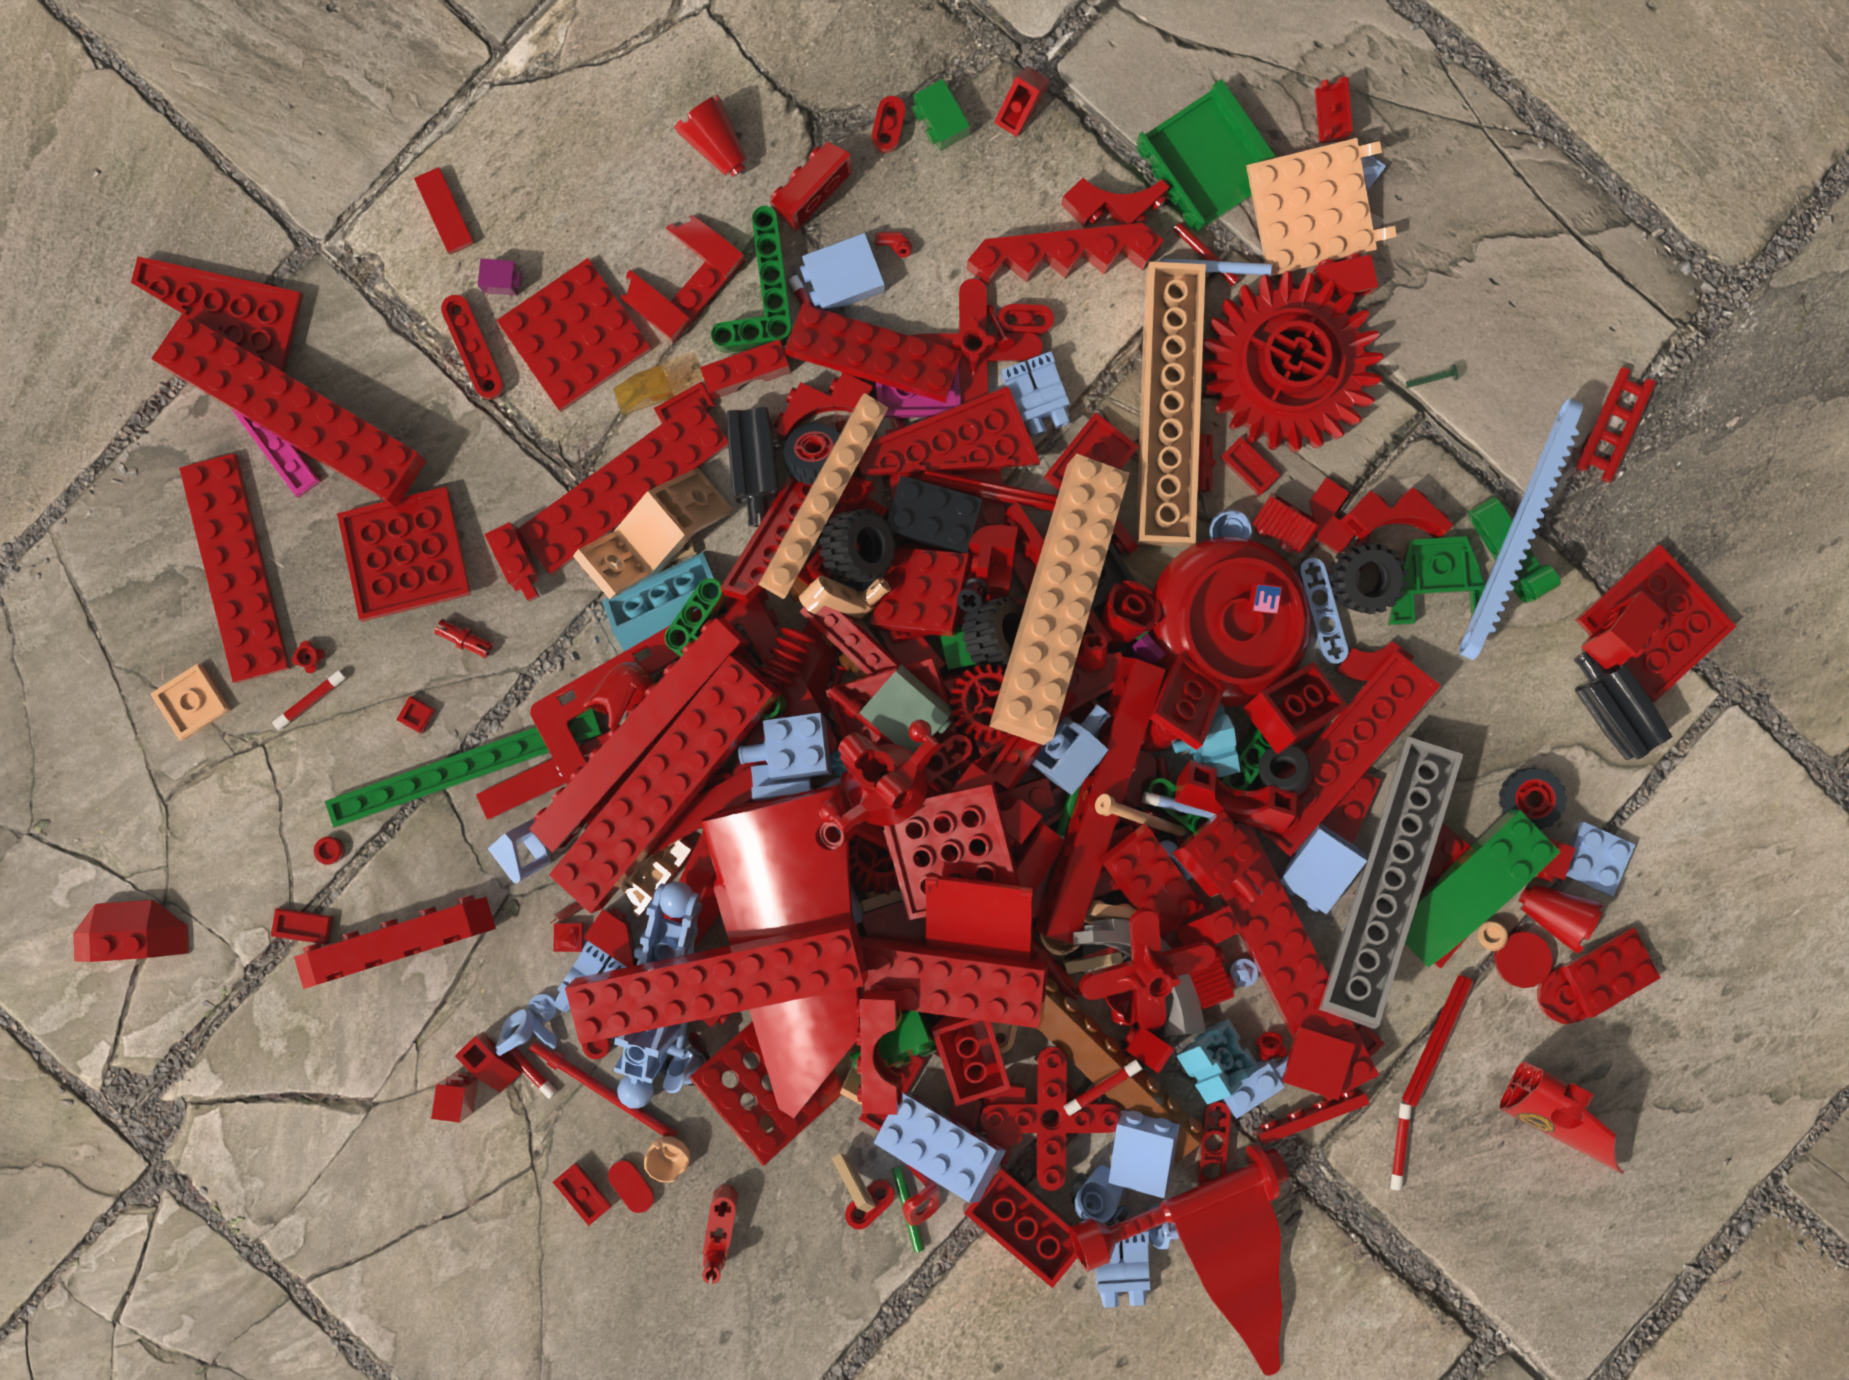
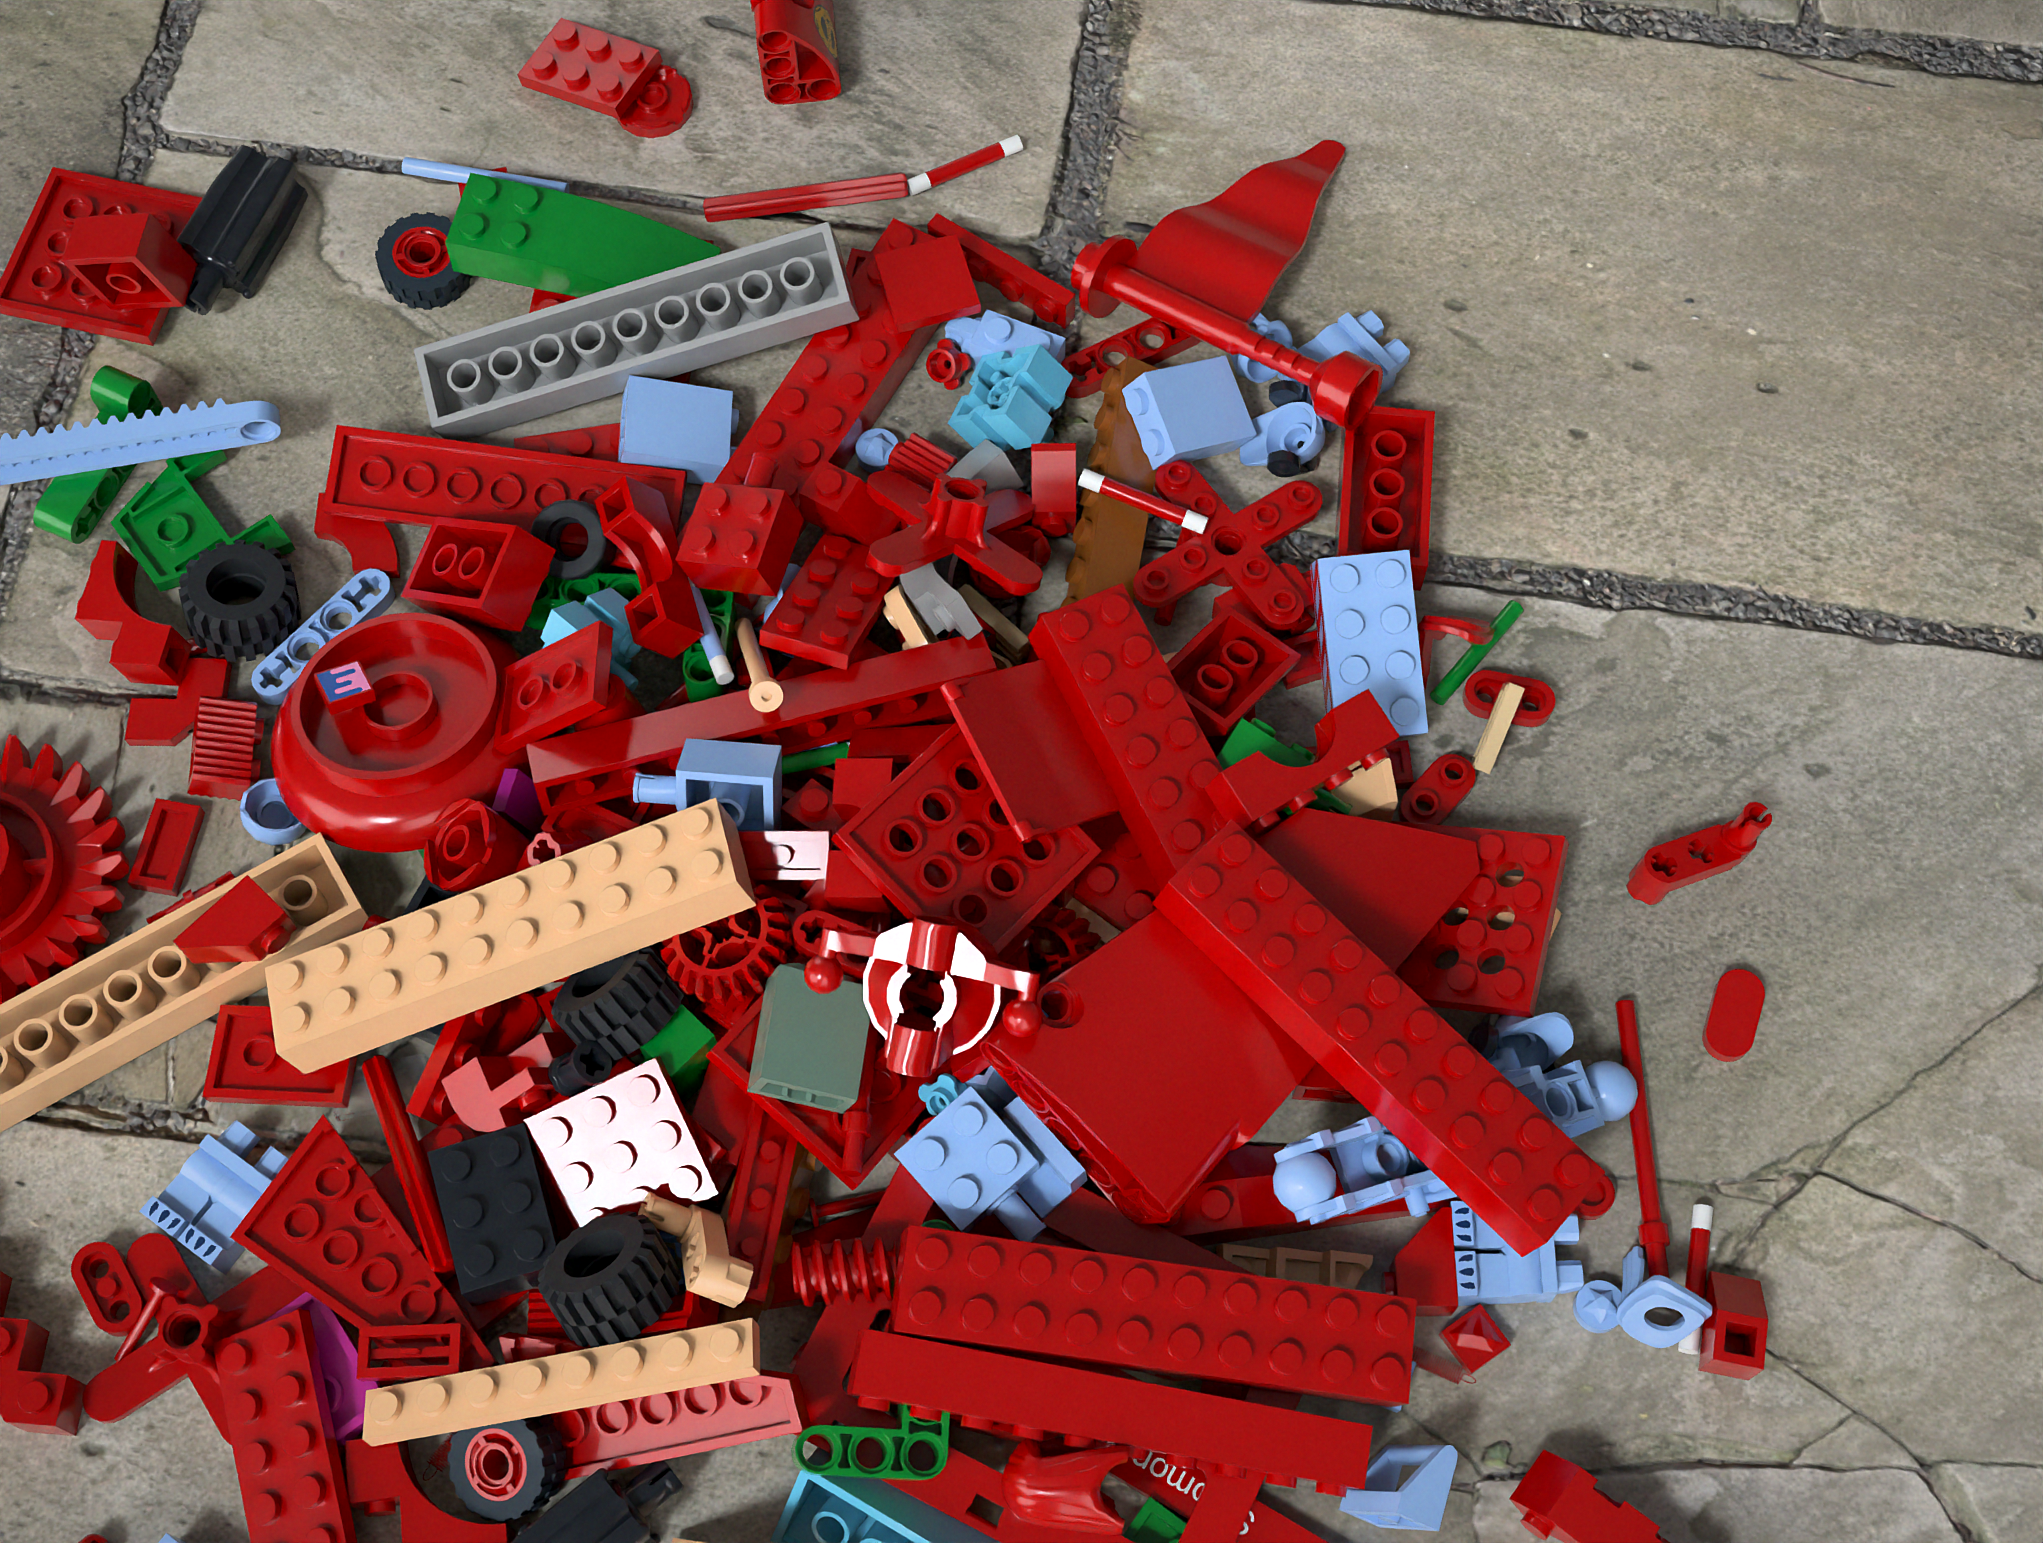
camera: 120 degrees left, 20 degrees down
red brick [431,1072,478,1123] -> none
red plate [552,1162,612,1226] -> none
light nougat hair [644,1136,690,1182] -> none
light nougat tile [1478,921,1508,951] -> none
red tile [1493,931,1553,988] -> none
red cone [1518,884,1605,954] -> none
light blue plate [1566,822,1635,896] -> none
none -> red slope [173,875,297,963]
none -> red tile [356,1323,466,1382]
none -> light blue bar [402,157,569,194]
none -> red plate [1398,754,1476,825]

